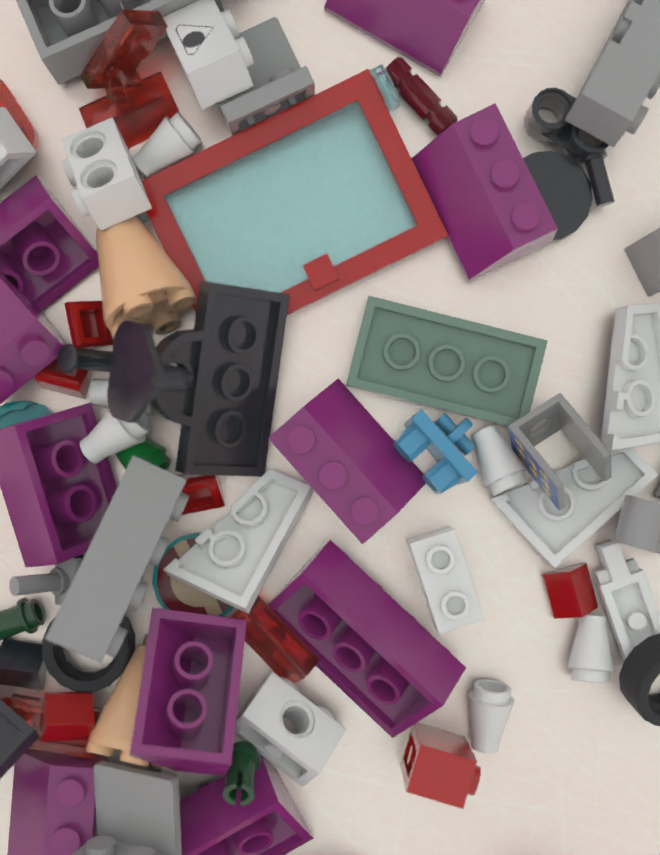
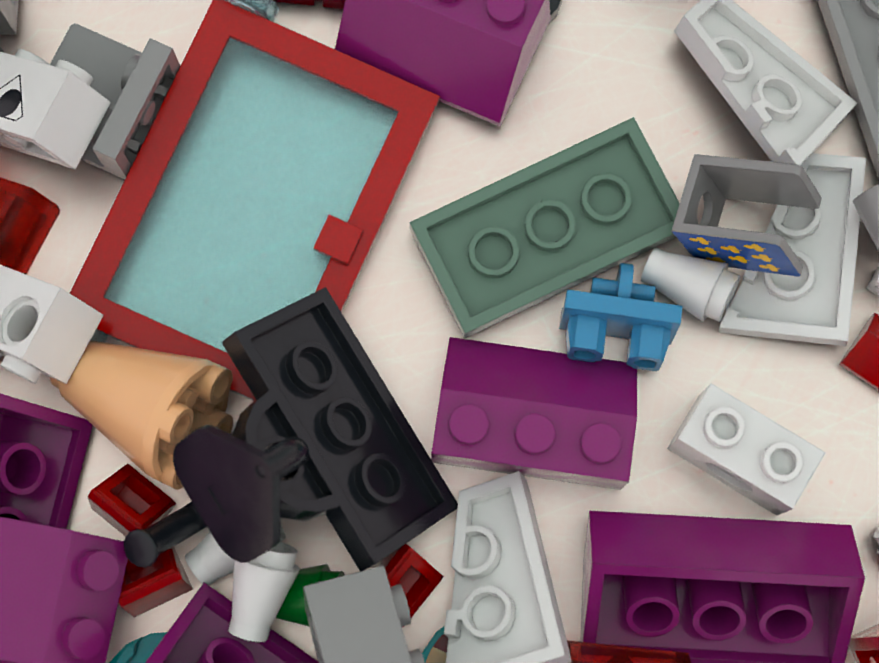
camera: 40 degrees left, 10 degrees down
white cone [132,112,202,177] -> none

